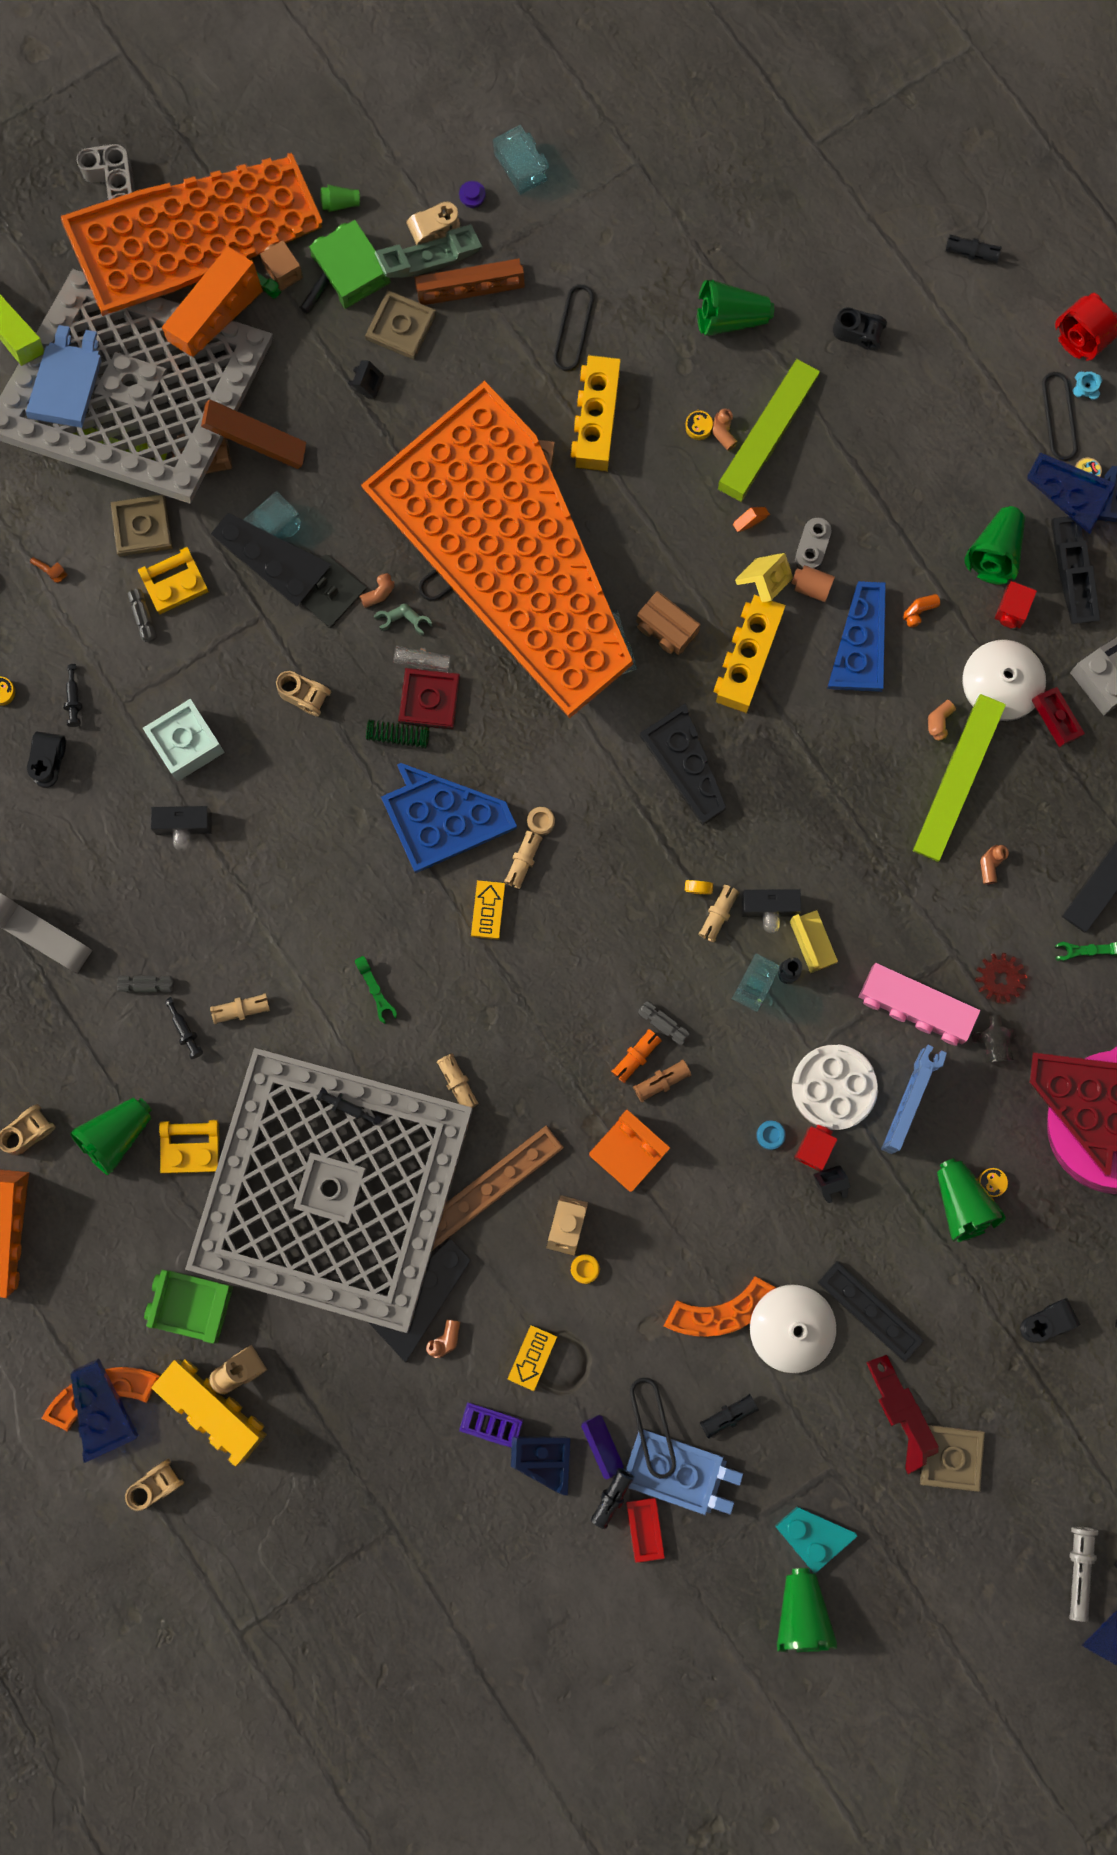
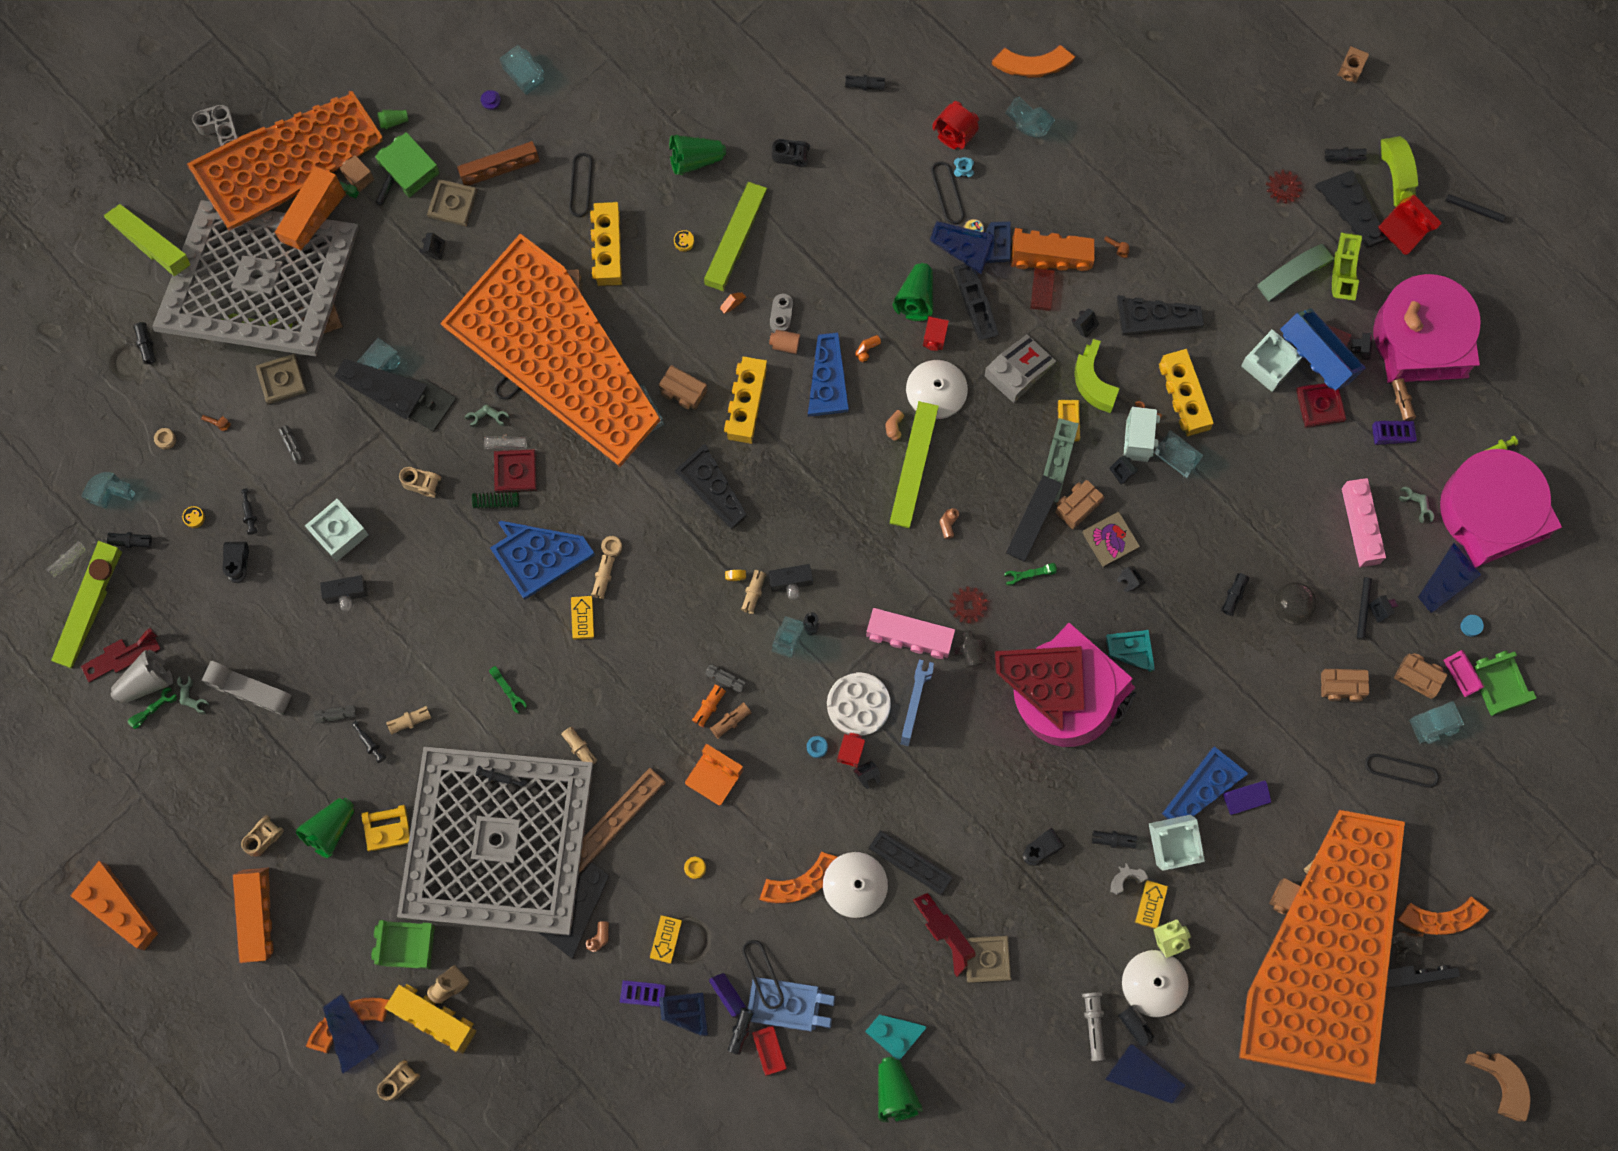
camera: 10 degrees left, 5 degrees down
medium blue tile [26,325,102,428] -> none
yellow plate [137,547,209,615] -> none
dark orange tile [201,399,306,469] -> none
nougat arm [360,573,395,608] -> none
sand green slope [375,225,482,278] -> none
tan piece [407,202,460,245] -> none
tan torso [547,1195,588,1256] -> none
black pin [699,1394,759,1439] -> none
nougat arm [712,409,738,451] -> none
light yellow panel [735,553,793,602] -> none
light yellow panel [790,910,838,973] -> none
green cone [937,1158,1007,1242] -> none
yellow tile [978,1168,1008,1197] -> none
dark red plate [1032,687,1085,747] -> none

